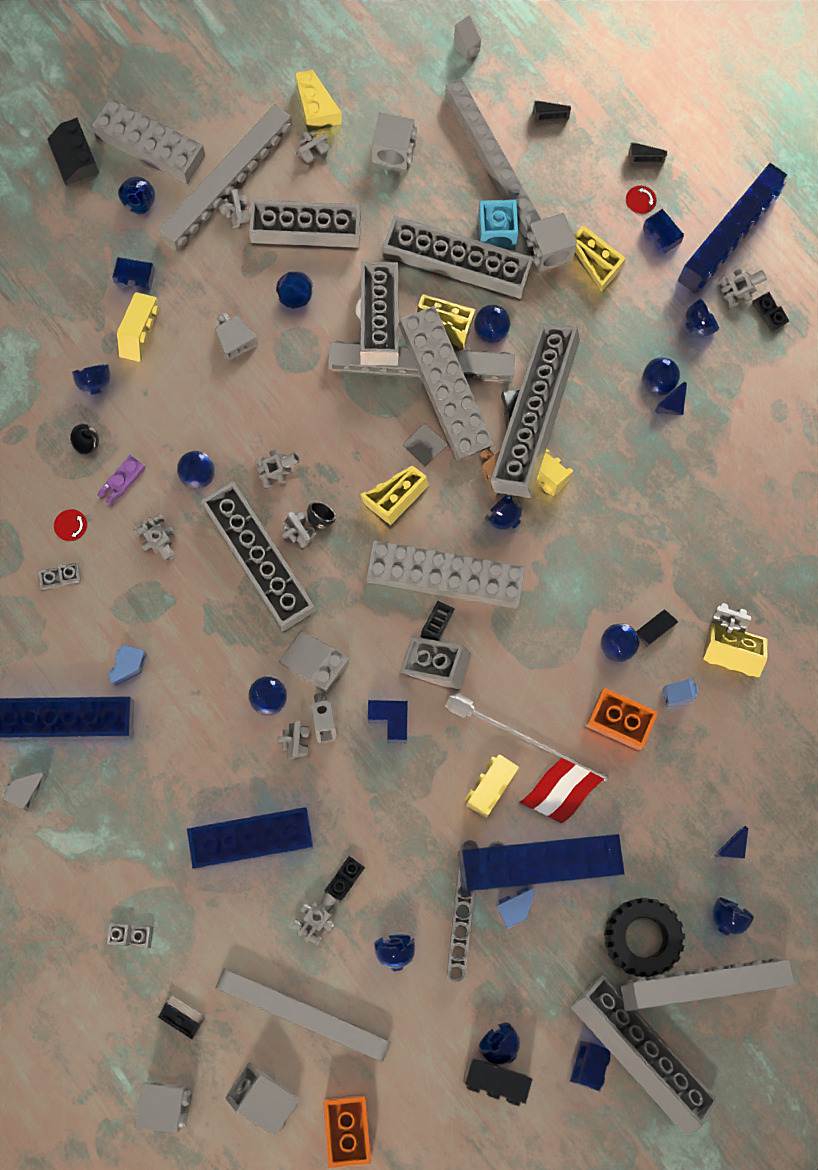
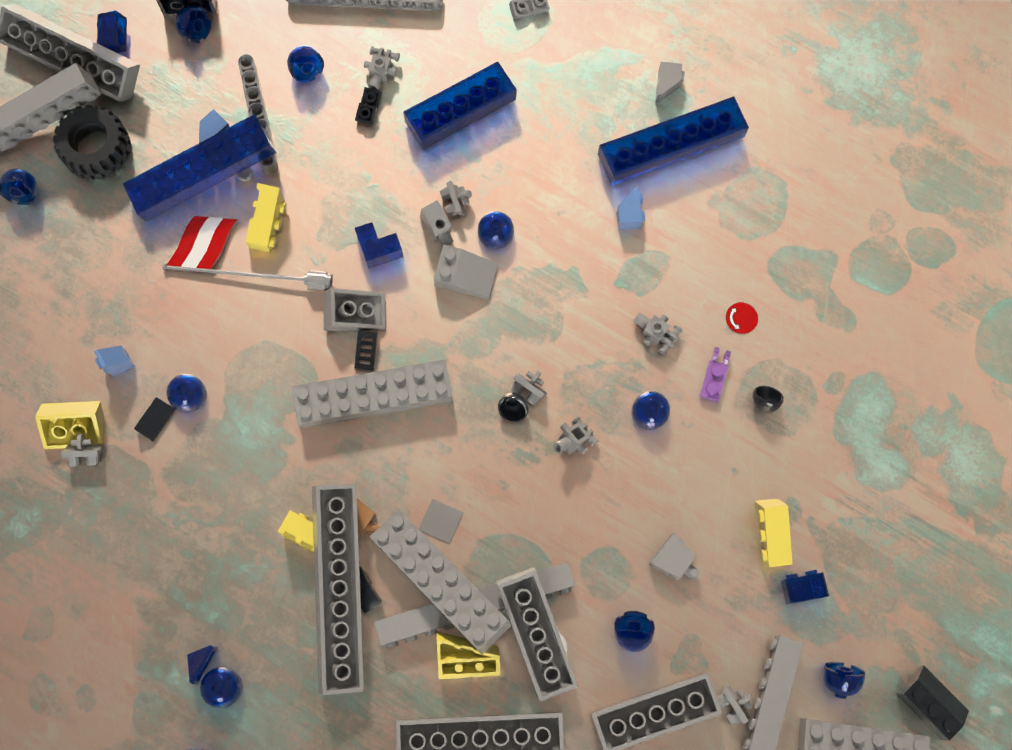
camera: 160 degrees right, 0 degrees up
light grey slope [38,563,80,590] -> none
clear blue cylinder [72,364,111,395] -> none
light grey brick [201,481,315,631] -> none
light yellow wedge [360,465,429,526] -> none
clear blue cylinder [474,304,511,343] -> none
clear blue cylinder [485,495,523,530] -> none
orange brick [586,688,658,751] -> none
clear blue slope [714,826,748,859] -> none

